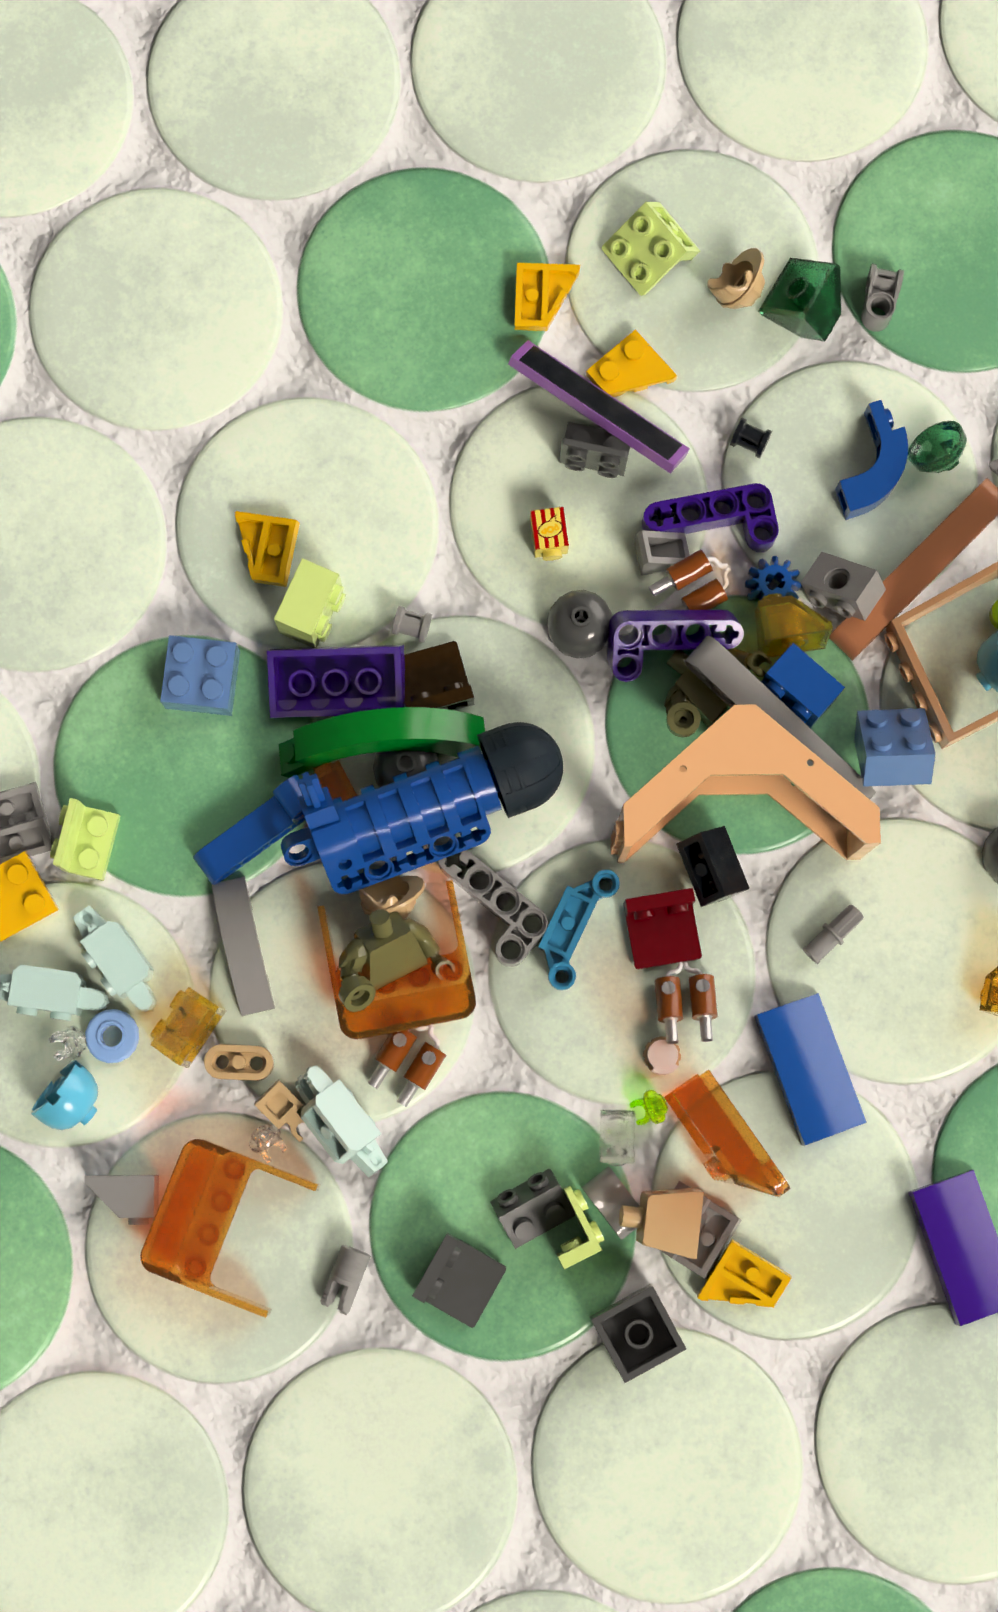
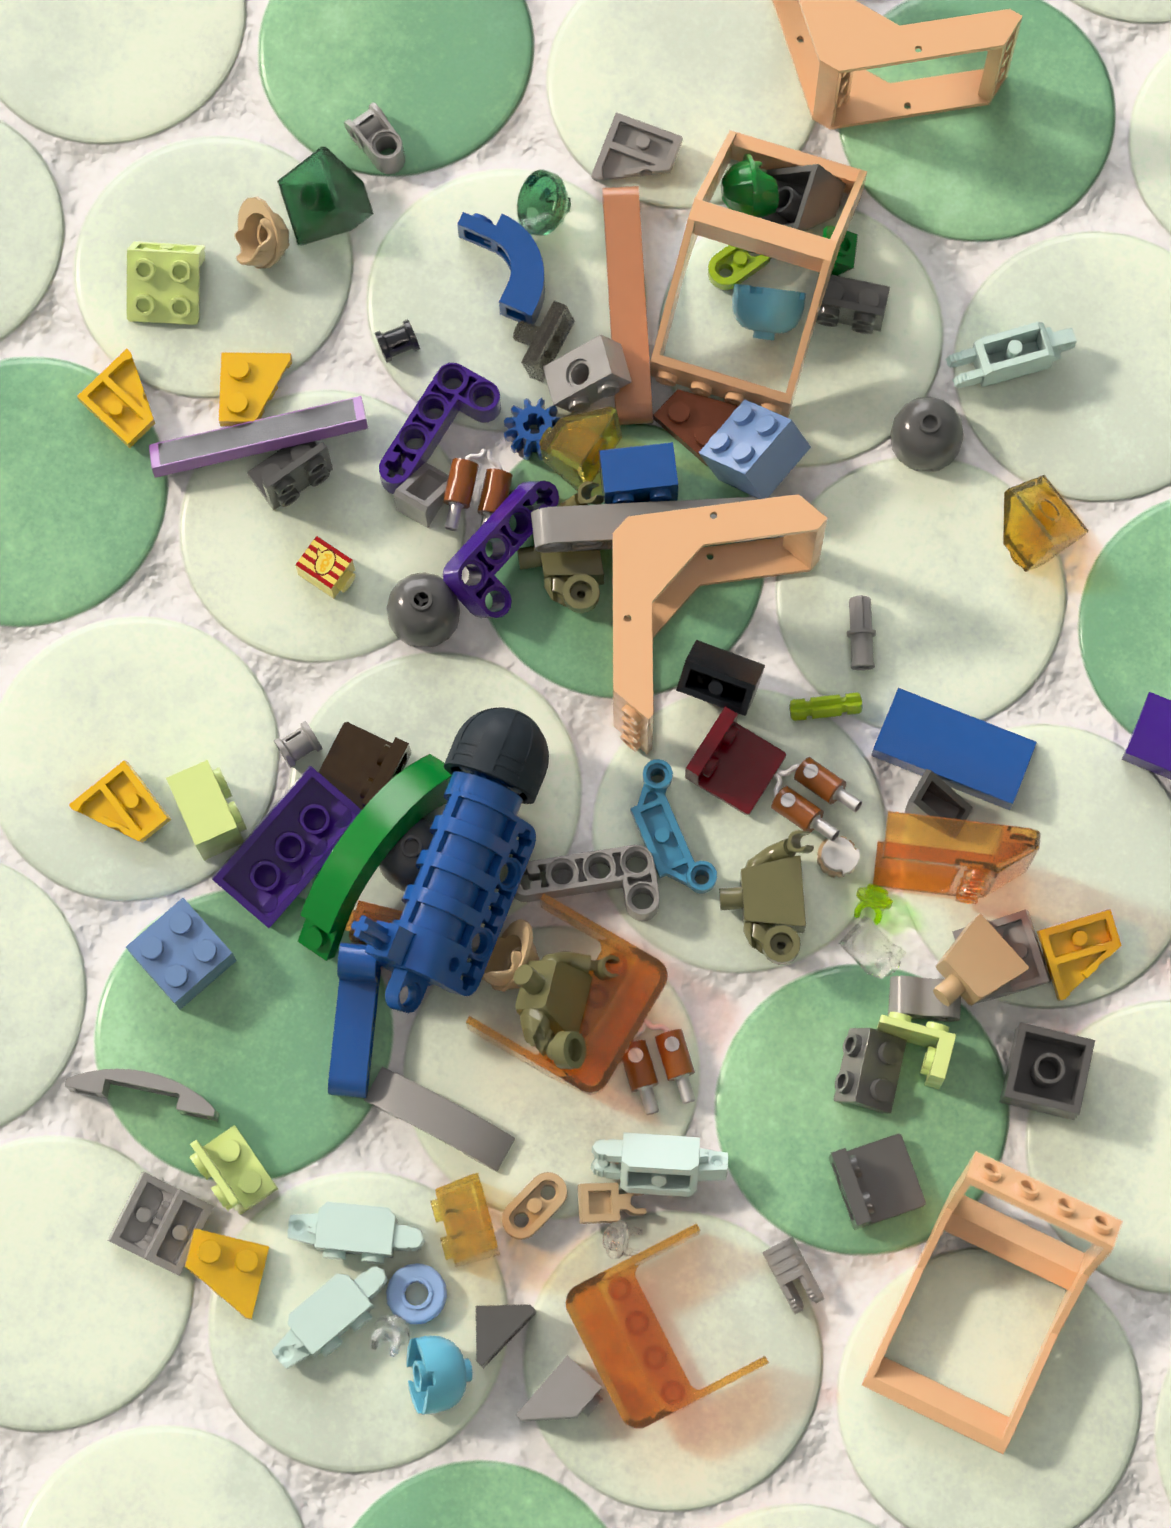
camera: 45 degrees left, 5 degrees down
none -> light grey slope [65,1069,219,1121]
none -> dark grey slope [476,1304,537,1369]
none -> clear smoke tile [513,301,575,382]
none -> copper wing [653,389,738,466]
none -> olive torso [719,830,814,965]
none -> lime axle [789,692,863,721]
none -> light nougat window [862,1151,1122,1454]
none -> dark grey slope [904,769,973,839]

